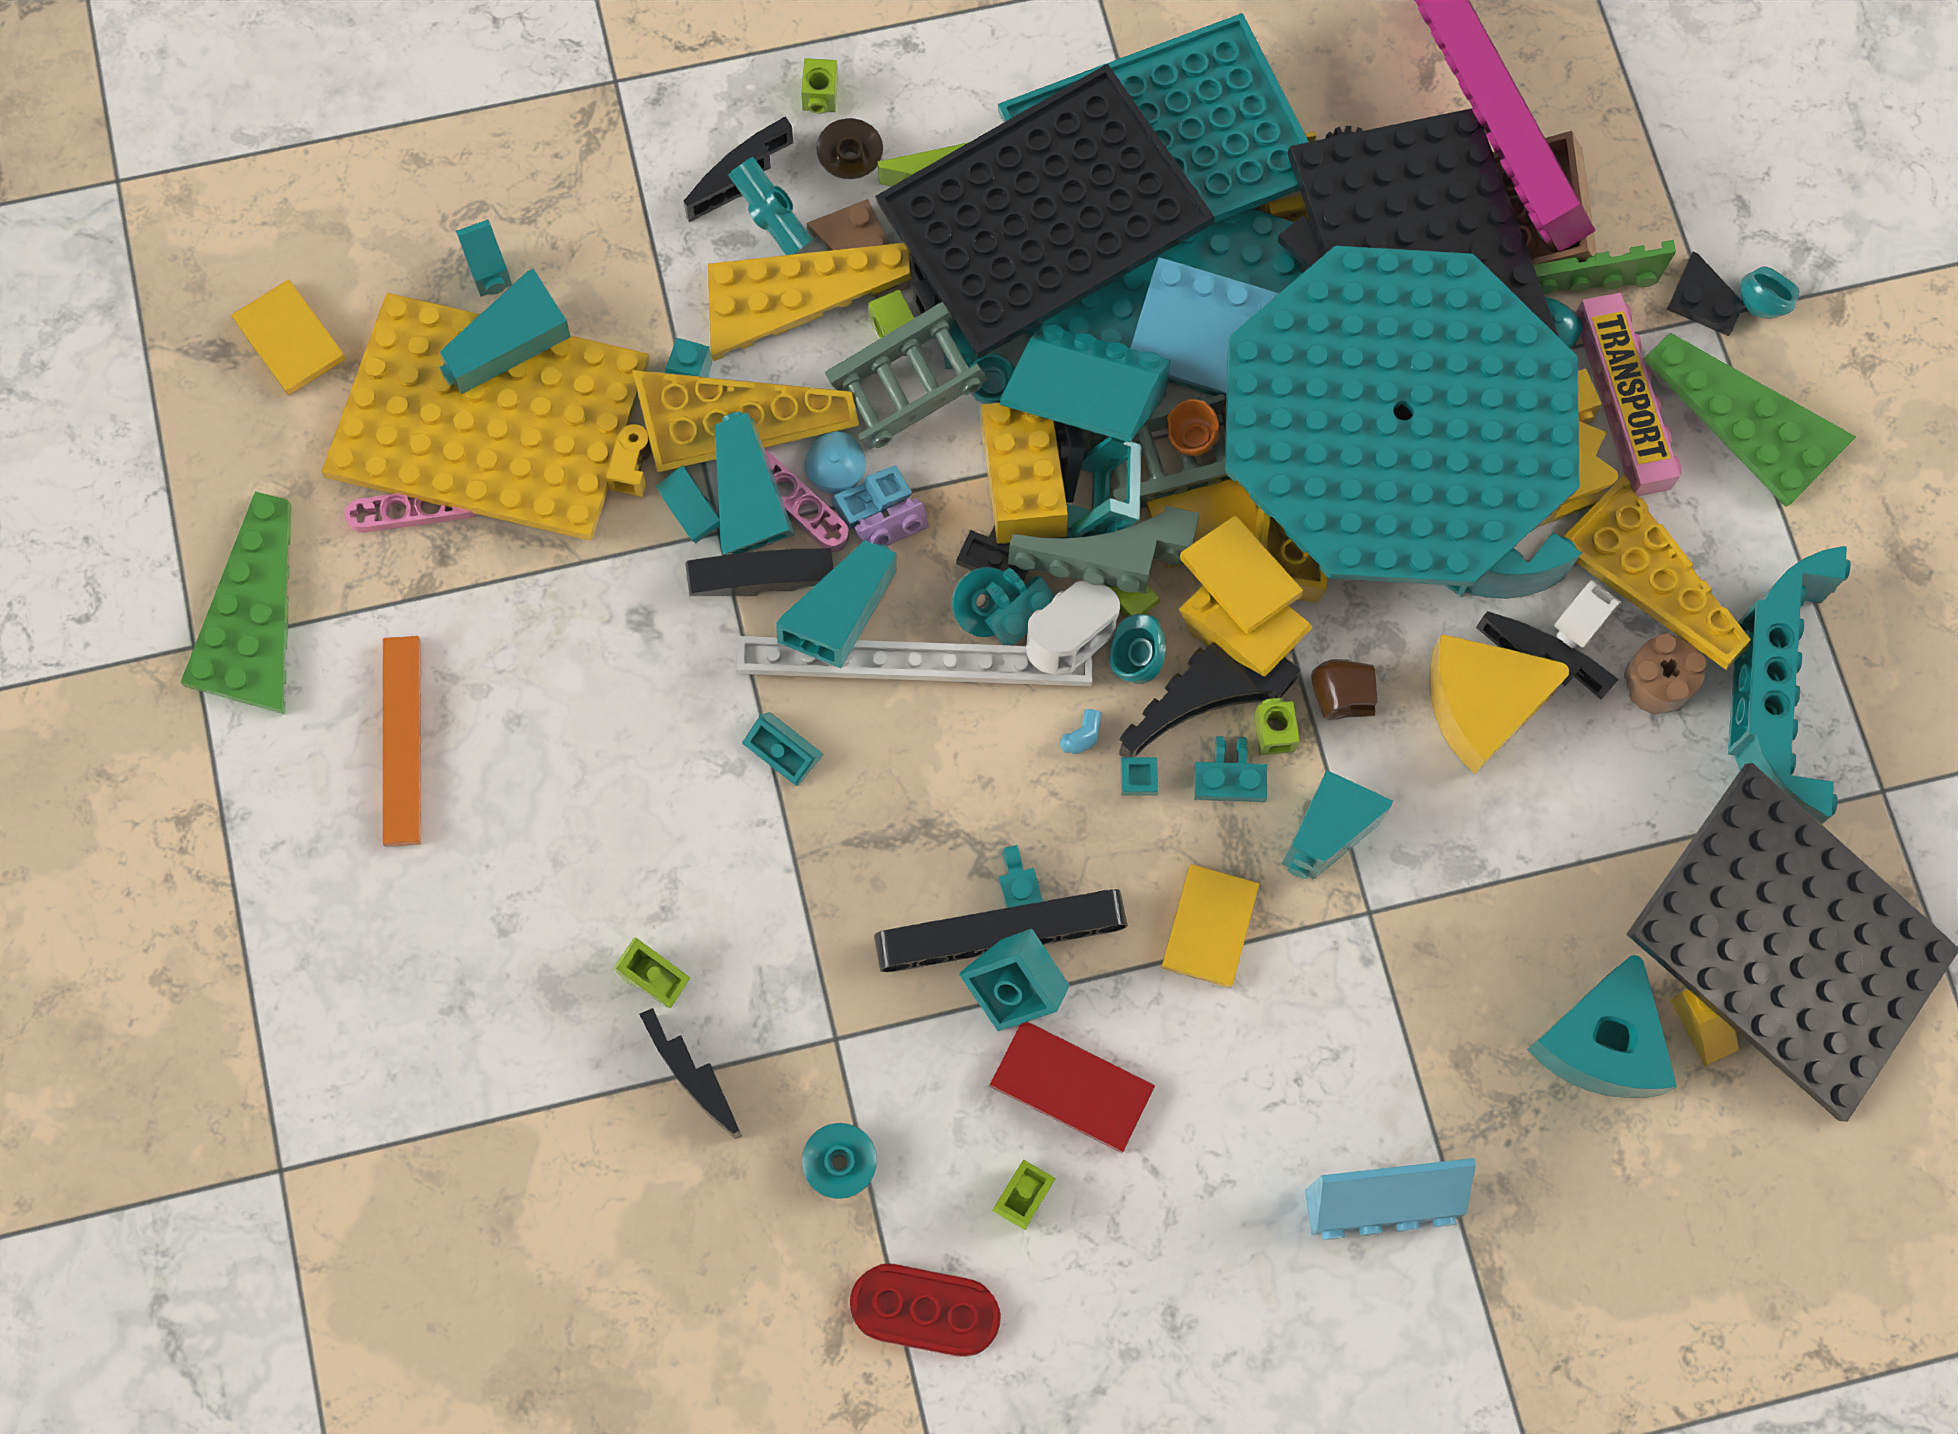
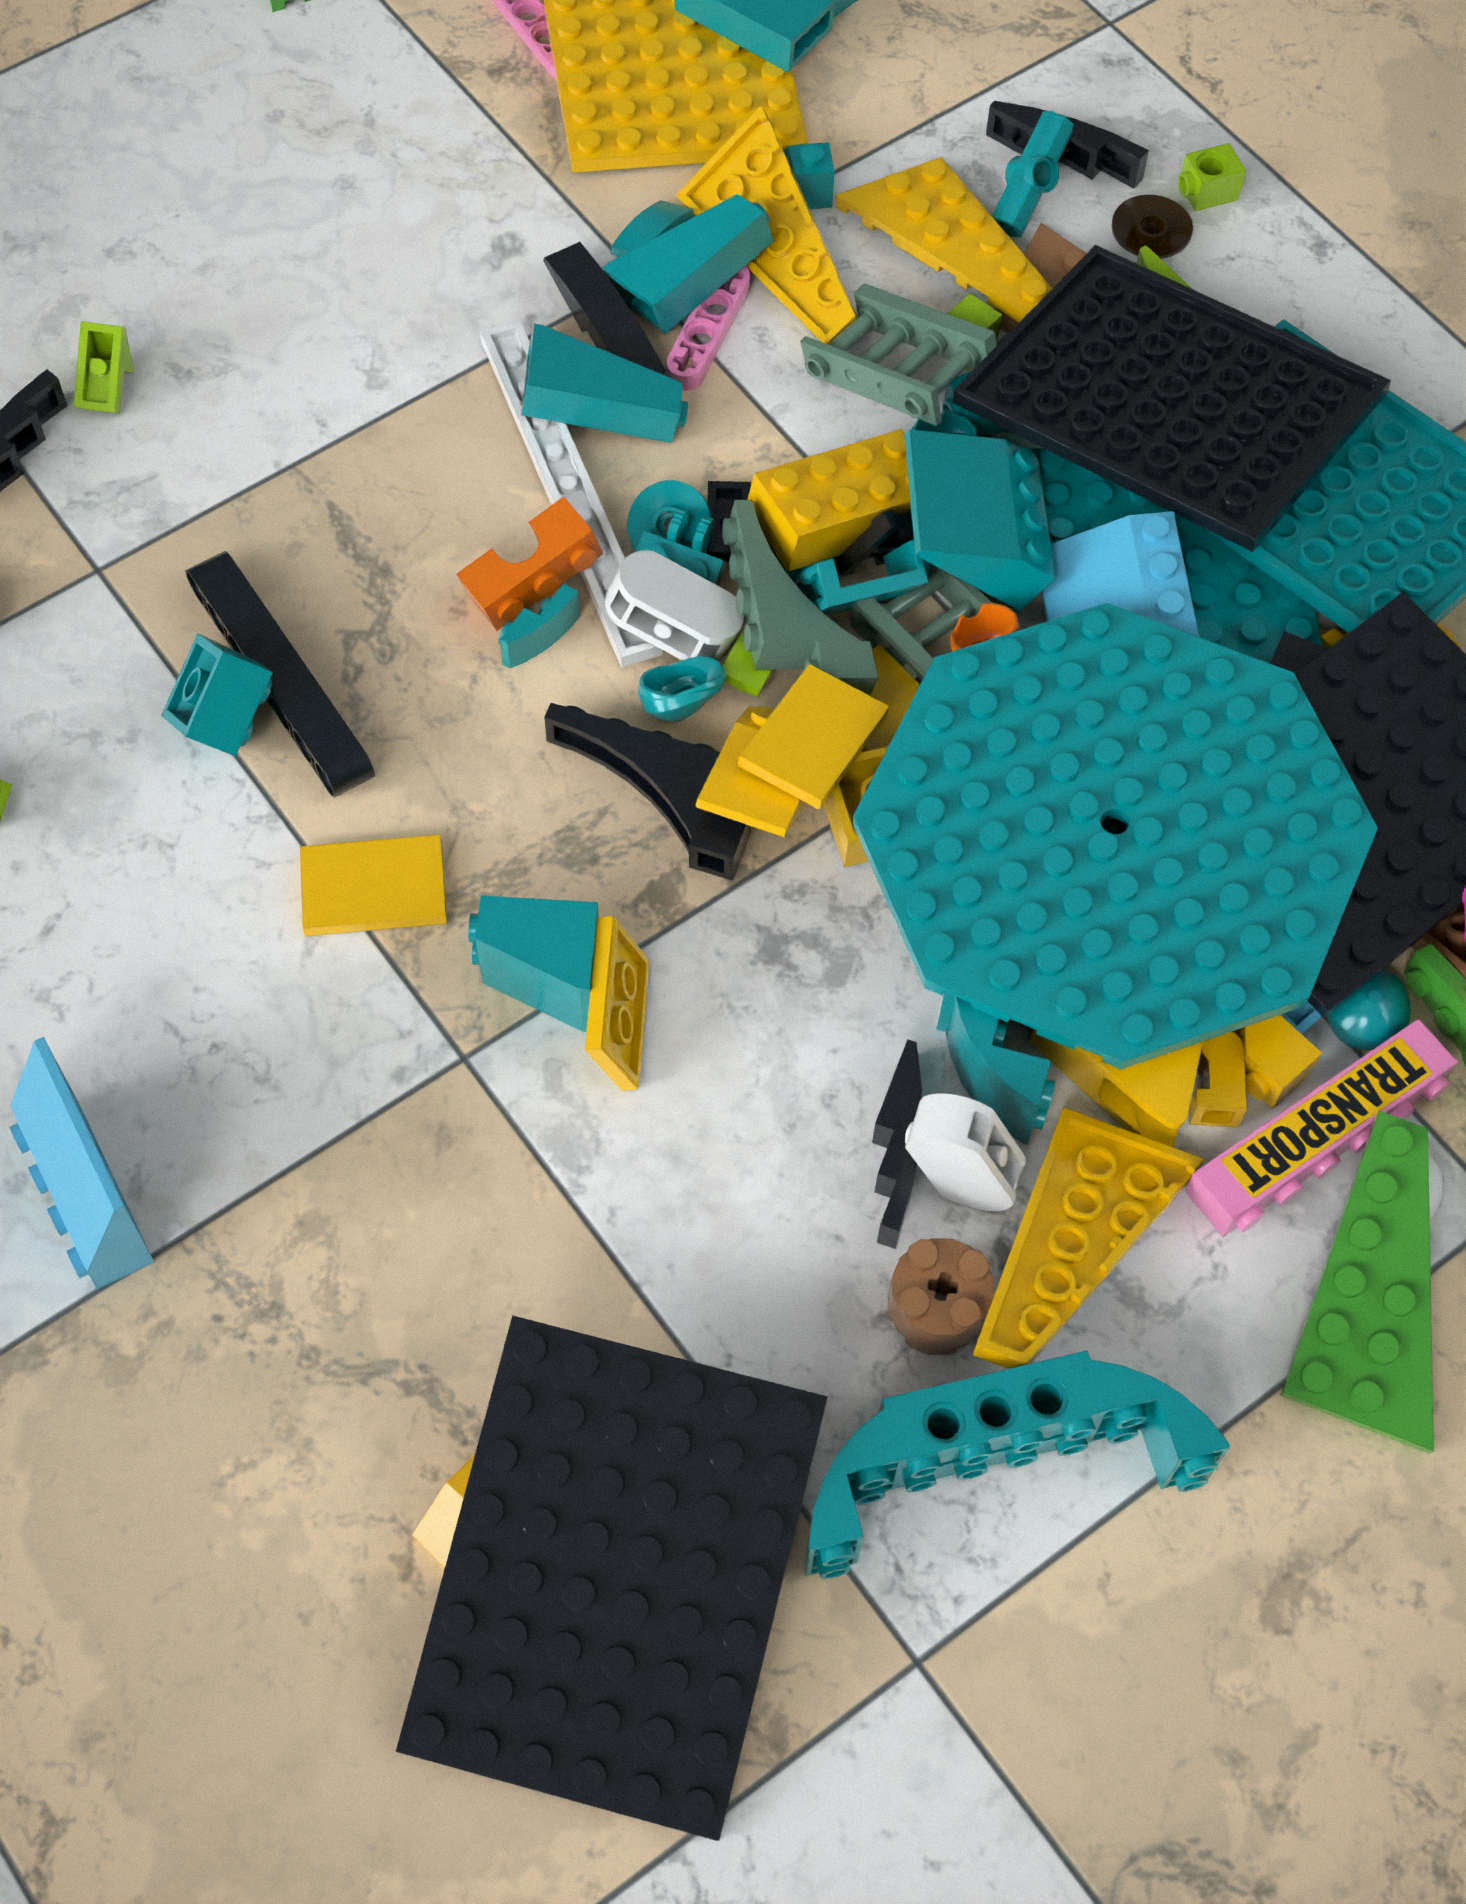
camera: 70 degrees right, 10 degrees down
orange tile [383,636,421,847] -> none
yellow leg [606,424,651,497] -> none
teal slope [742,712,823,786] -> none
medium azure hat [805,431,866,494] -> none
medium azure slope [831,465,912,529] -> none
lavender hinge [854,498,929,546] -> none
red tile [989,1022,1155,1153] -> none
teal plate [998,845,1043,908] -> none
medium azure arm [1060,709,1102,754] -> none
teal plate [1120,757,1158,796] -> none
teal hinge [1194,736,1267,802] -> none
lime brick [1254,698,1300,756] -> none
reddish brown piece [1311,659,1378,720] -> none
yellow piece [1429,634,1569,775] -> none
teal piece [1527,955,1677,1098] -> none
none -> orange arch [456,497,604,631]
none -> teal slope [499,584,580,668]
none -> yellow tile [585,916,650,1091]

